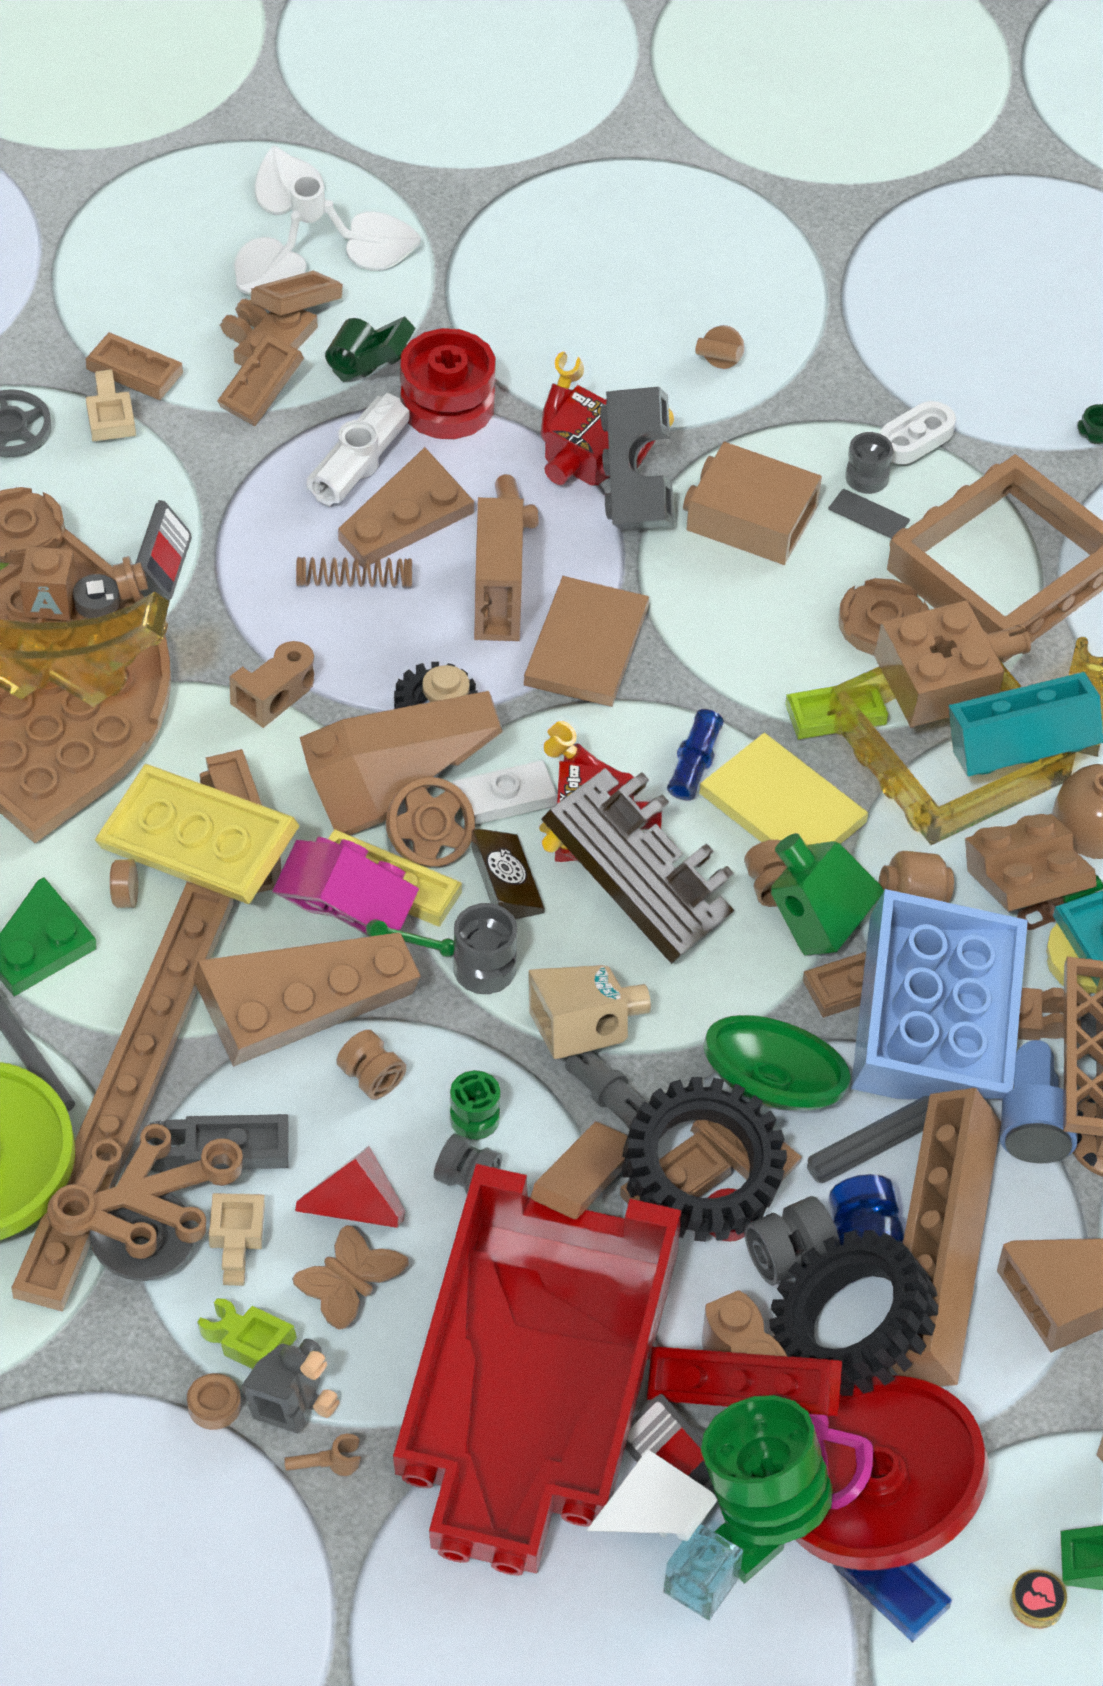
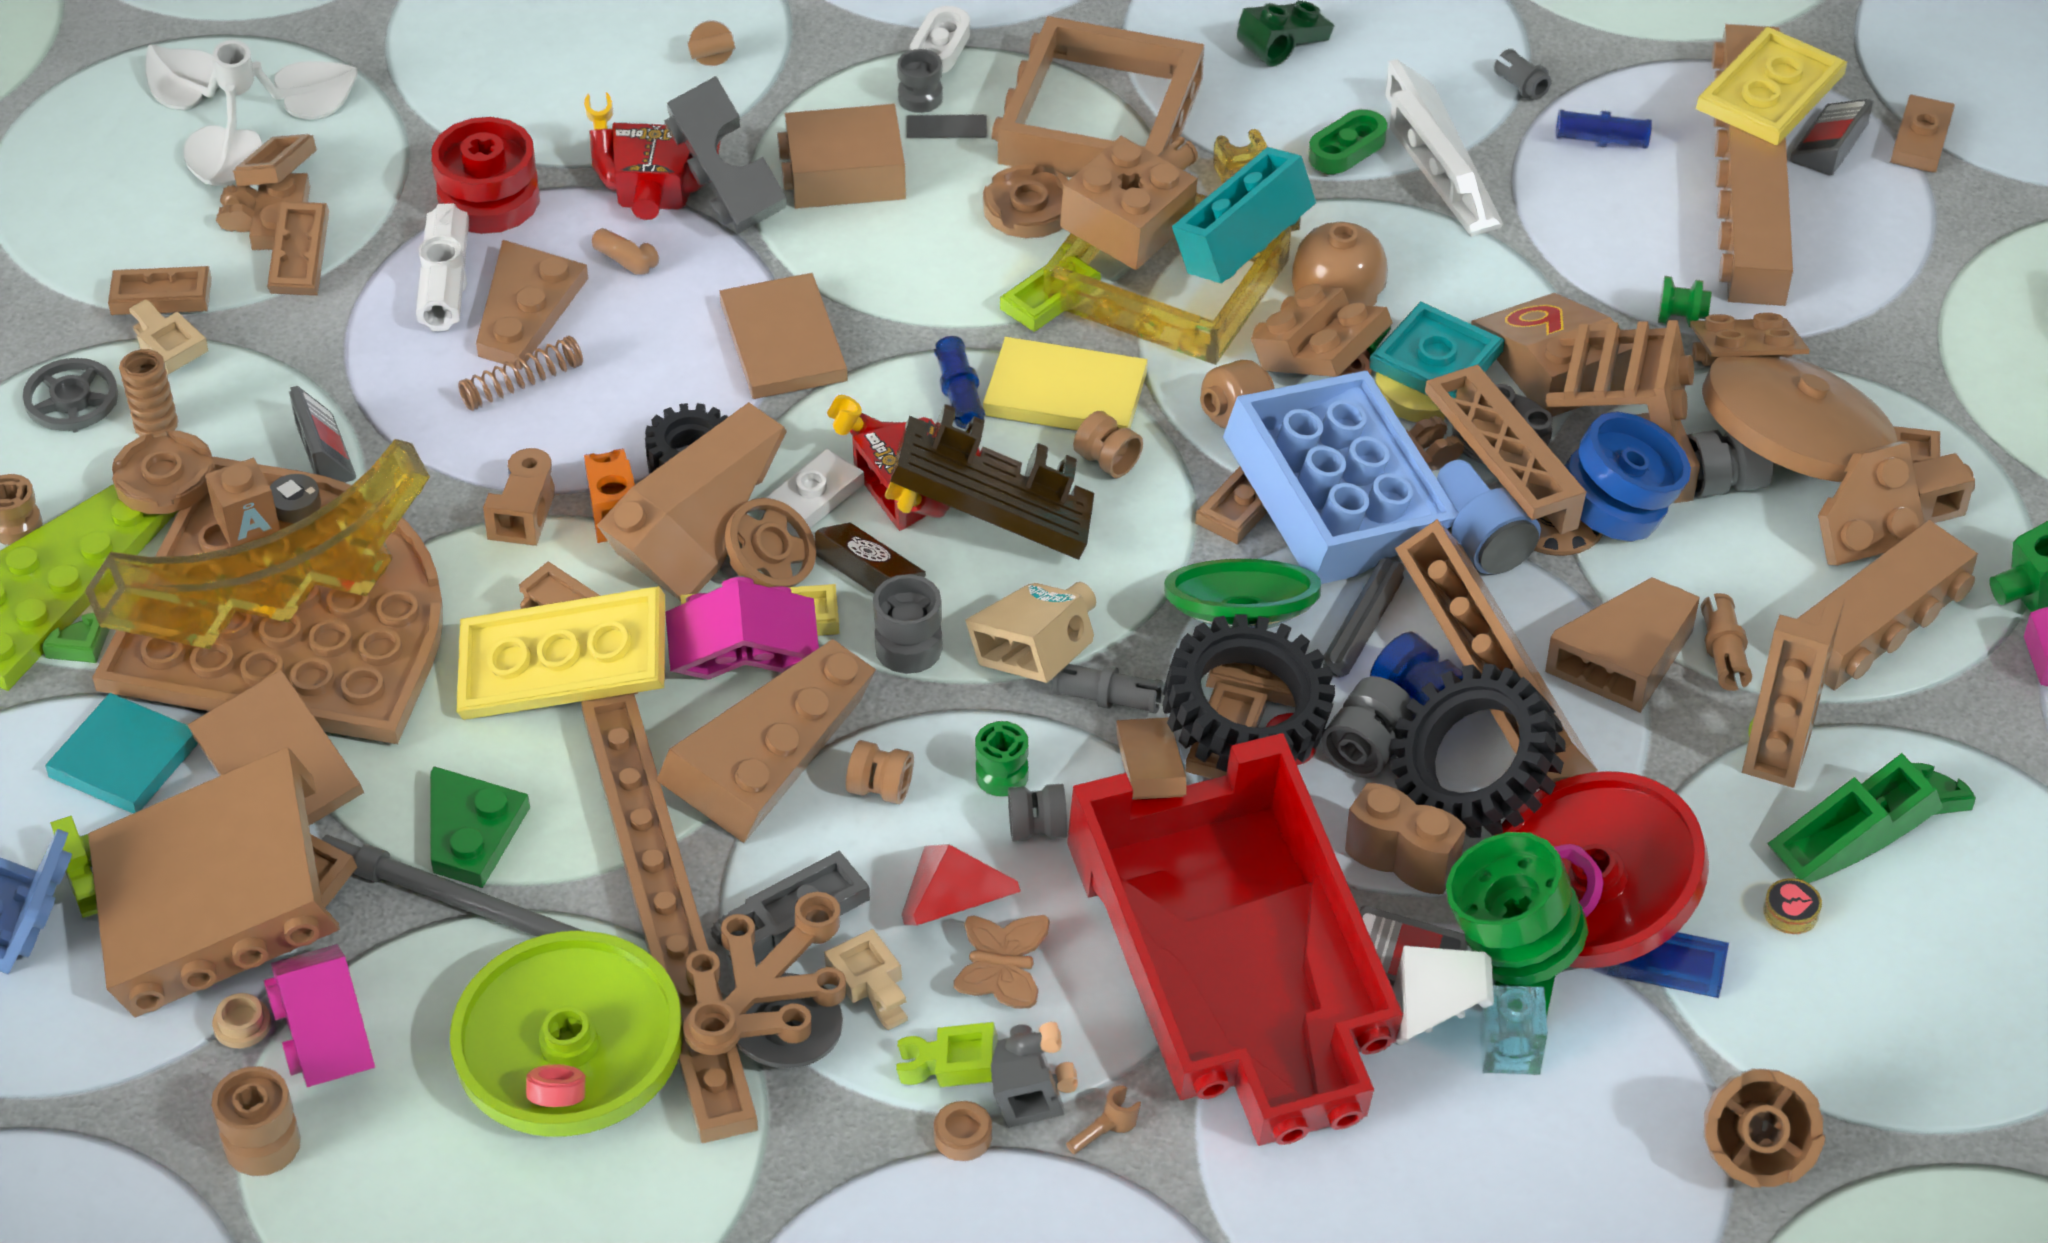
camera: 30 degrees left, 5 degrees down
medium nougat tile [110,859,139,908] -> none
medium nougat plate [113,556,148,602] -> none
dark green plate [325,316,416,383] -> none
green hinge [366,919,454,957] -> none
tan plate [423,665,470,702] -> none
medium nougat window [474,497,524,641] -> none
red tile [647,1346,842,1416] -> none
green torso [771,833,884,956] -> none
none -> medium nougat piece [119,349,179,438]
none -> orange leg [584,448,635,543]

